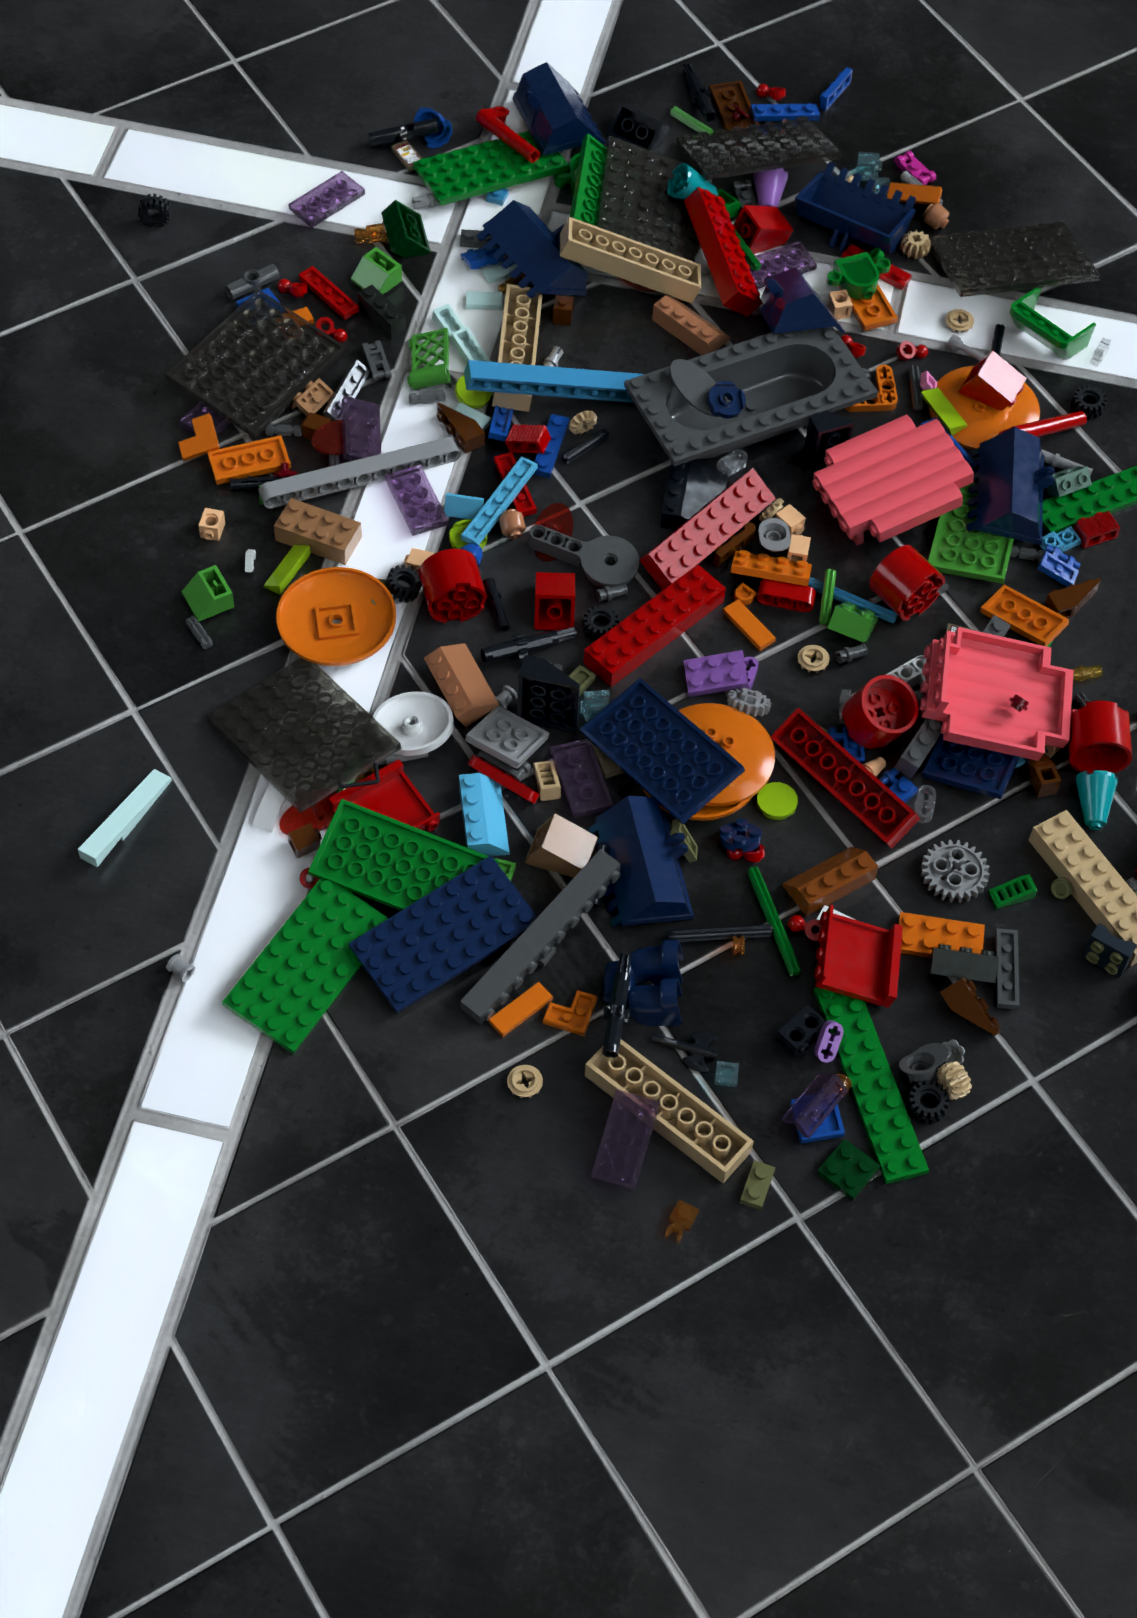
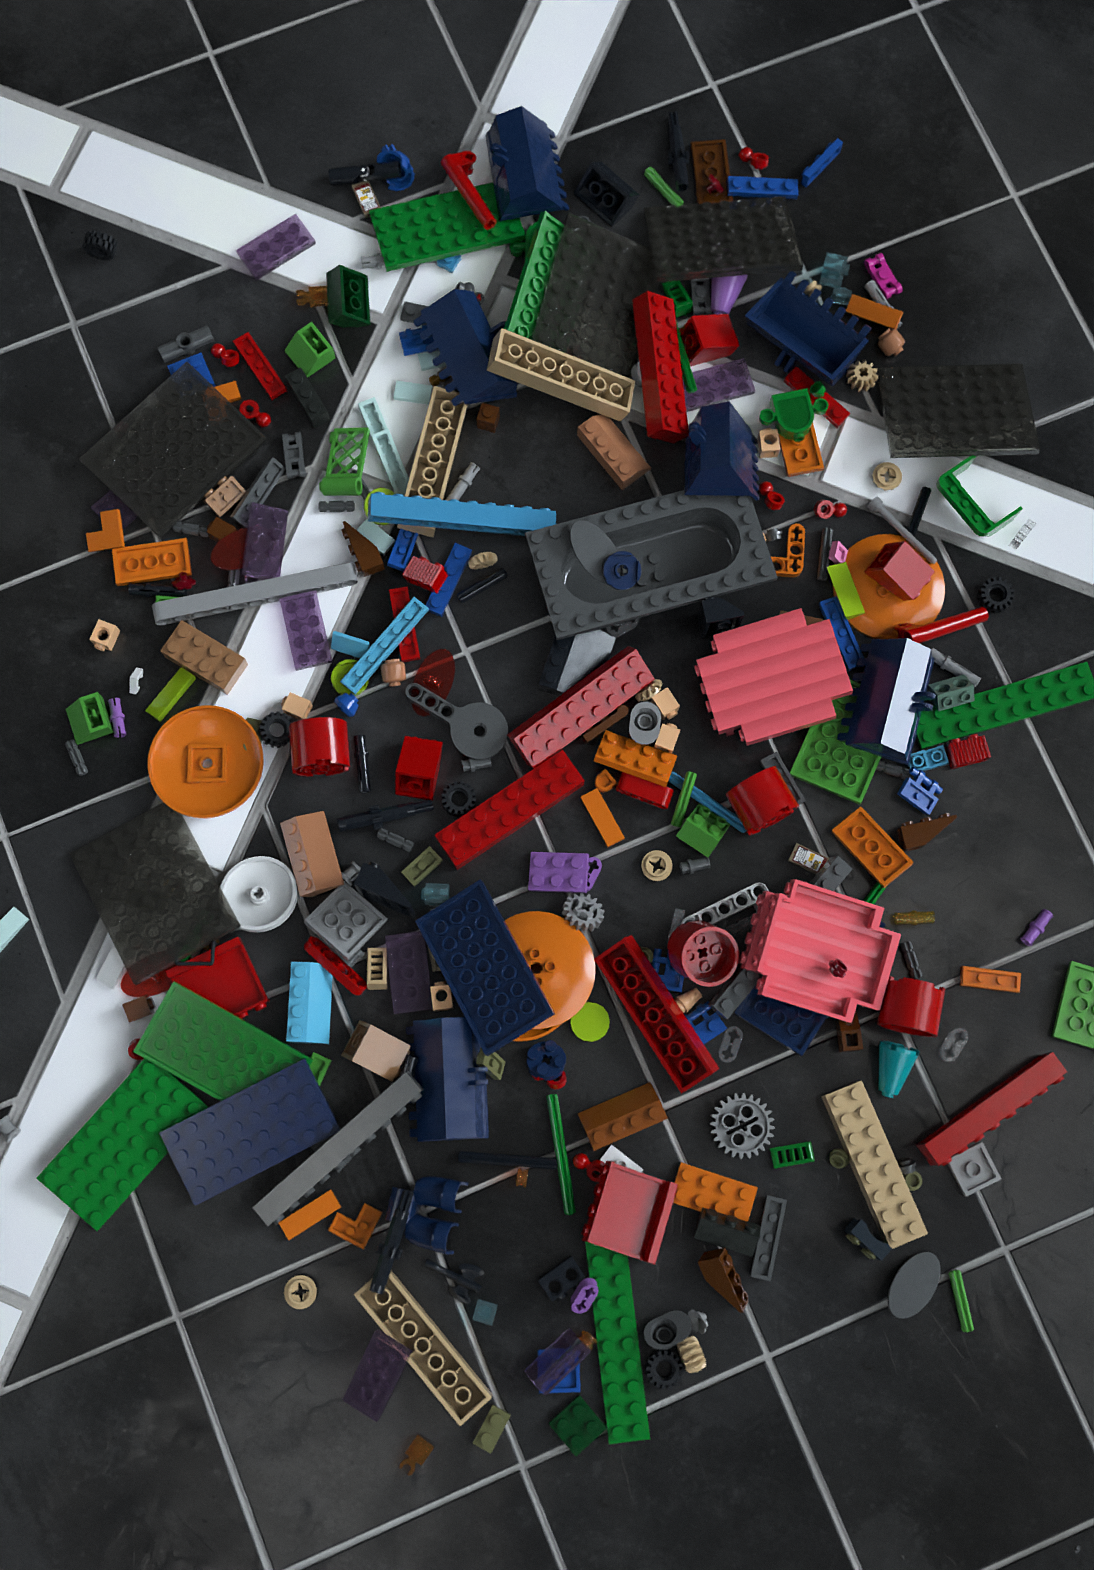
camera: 10 degrees right, 20 degrees up
teal cone [667,163,718,200] -> none
none -> medium lavender pin [108,698,127,738]
none -> light nougat brick [430,981,454,1012]

